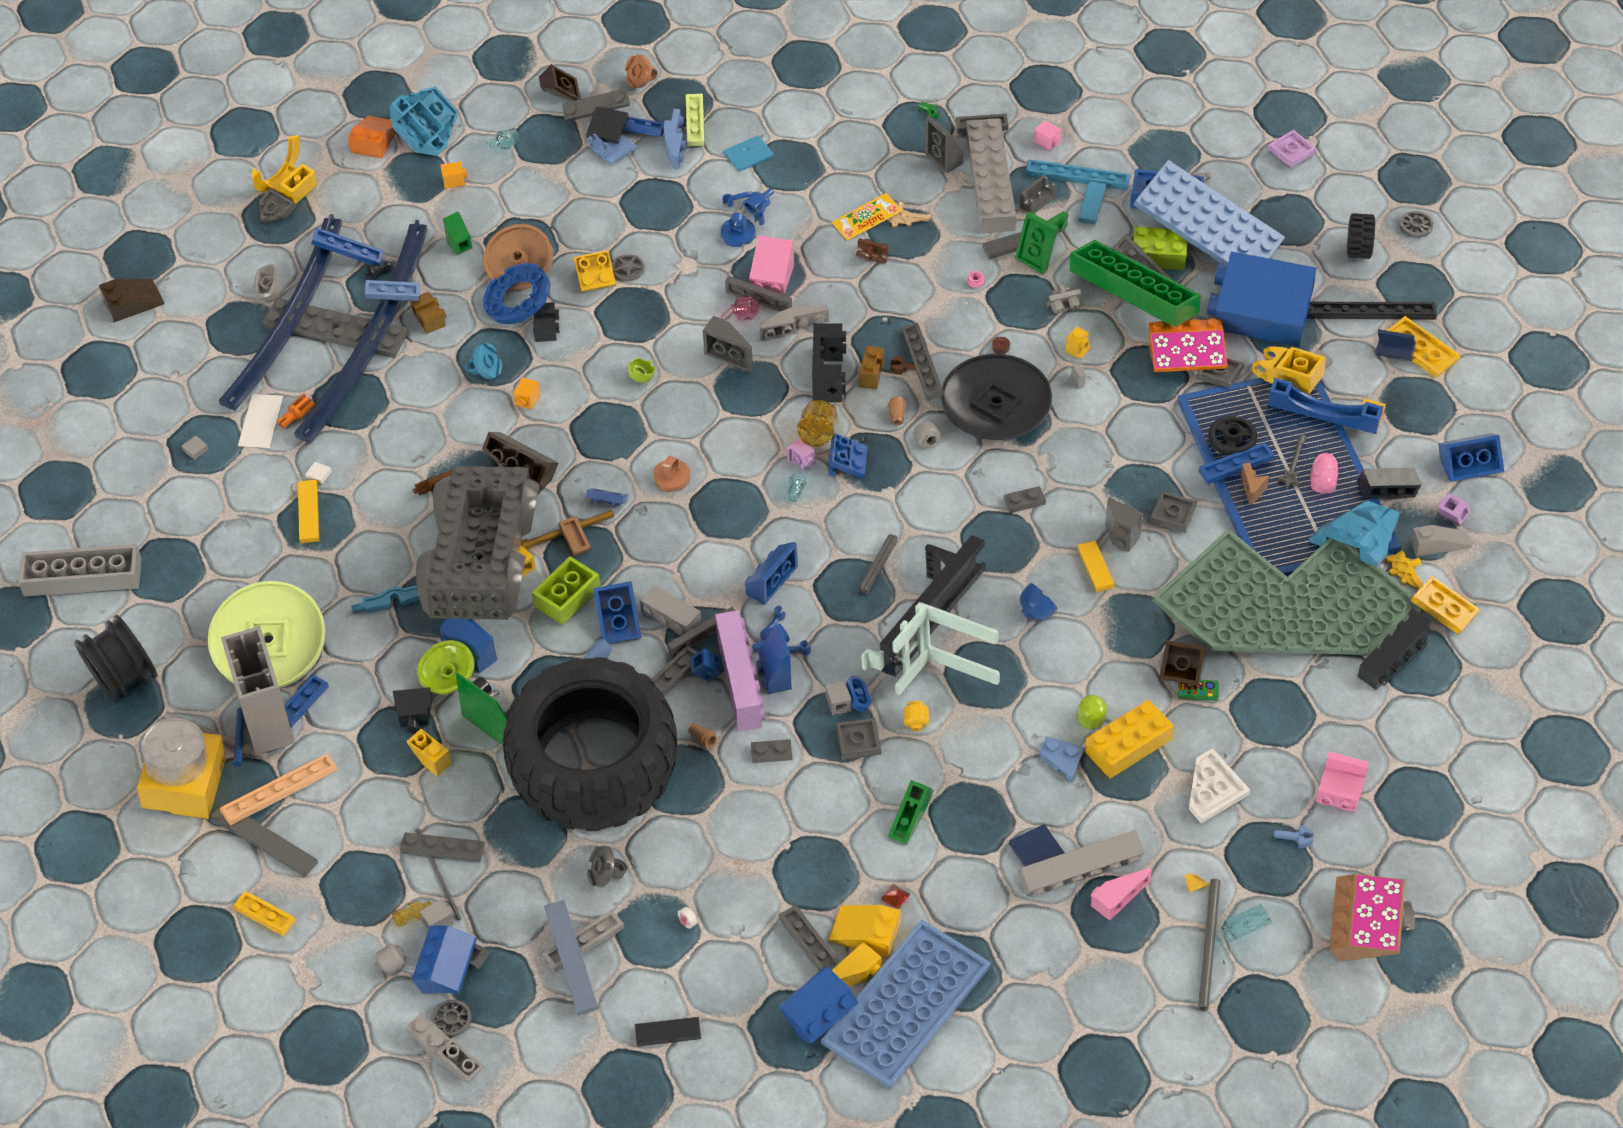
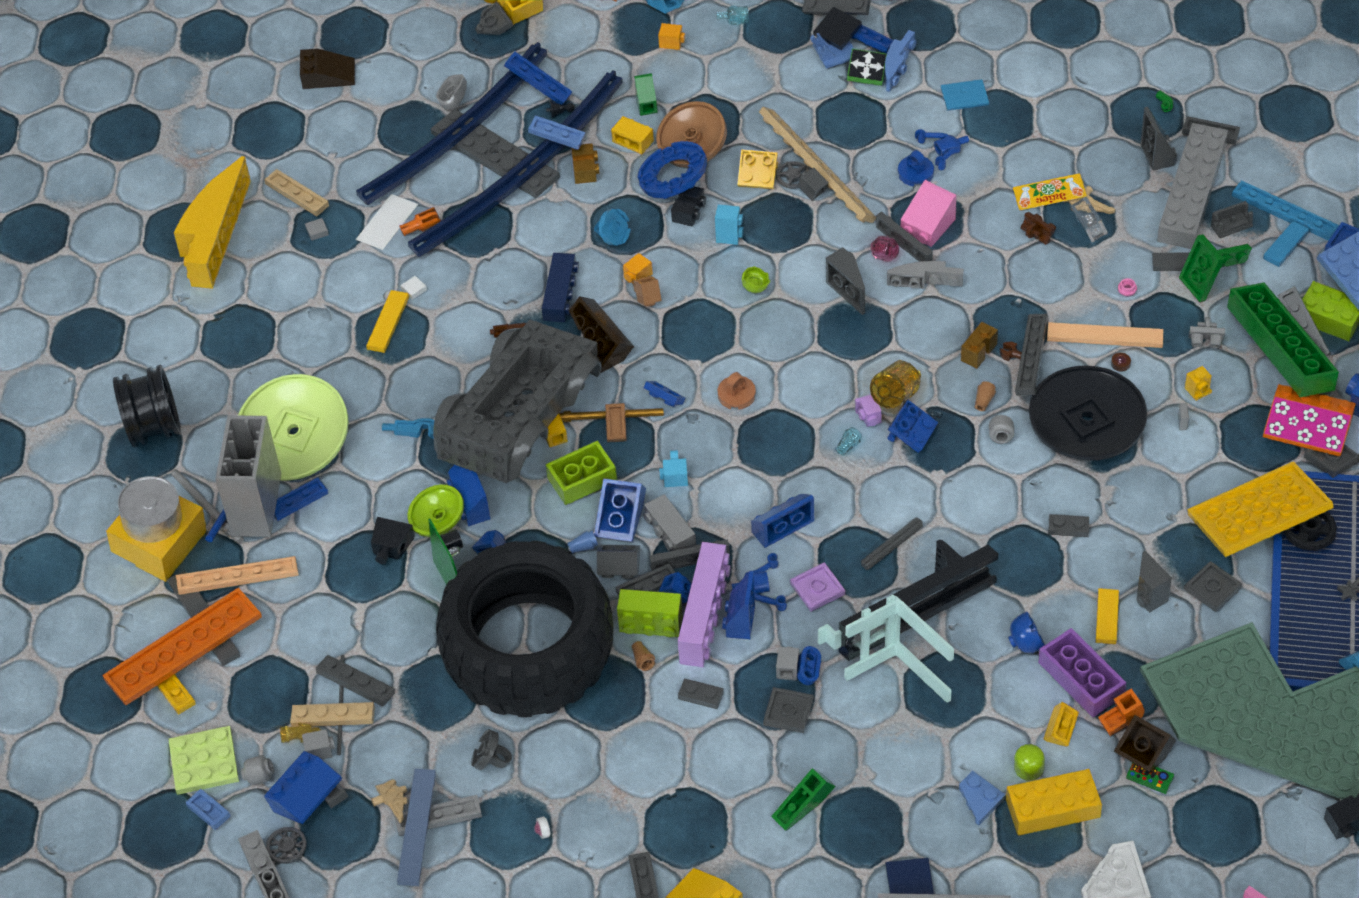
camera: 25 degrees right, 0 degrees up
light grey brick [18,544,142,597] -> none
yellow slope [407,729,452,776] -> none
yellowish green plate [686,94,704,146] -> none
black plate [812,323,846,402] -> none
clear red slope [881,884,910,909] -> none
yellow head [903,701,930,732] -> none
bright pink brick [1034,120,1062,151] -> none
blue plate [1199,442,1274,484] -> none
medium nougat slope [1241,463,1269,505] -> none
none -> orange plate [102,588,262,706]
none -> yellowish green plate [169,726,239,795]
none -> yellow slope [174,156,251,289]
none -> medium blue plate [185,789,231,830]
none -> tan plate [264,169,329,217]
none -> tan plate [290,702,375,727]
none -> tan piece [371,779,408,823]
none -> blue slope [472,530,507,555]
none -> dark blue brick [542,252,579,322]
none -> dark grey slope [597,545,640,579]
none -> yellow brick [611,116,654,154]
none -> lime brick [617,589,683,637]
none -> medium nougat brick [633,276,662,307]
none -> medium azure brick [659,450,688,487]
none -> medium azure brick [715,204,744,245]
none -> tan plate [759,107,876,223]
none -> lavender plate [790,562,845,612]
none -> dark grey brick [797,168,829,201]
none -> tile [847,49,887,86]
none -> medium lavender brick [1038,628,1126,718]
none -> yellow slope [1043,702,1079,747]
none -> light nougat tile [1047,322,1163,348]
none -> clear piece [1071,197,1108,242]
none -> orange brick [1098,688,1144,736]
none -> yellow plate [1187,461,1334,557]

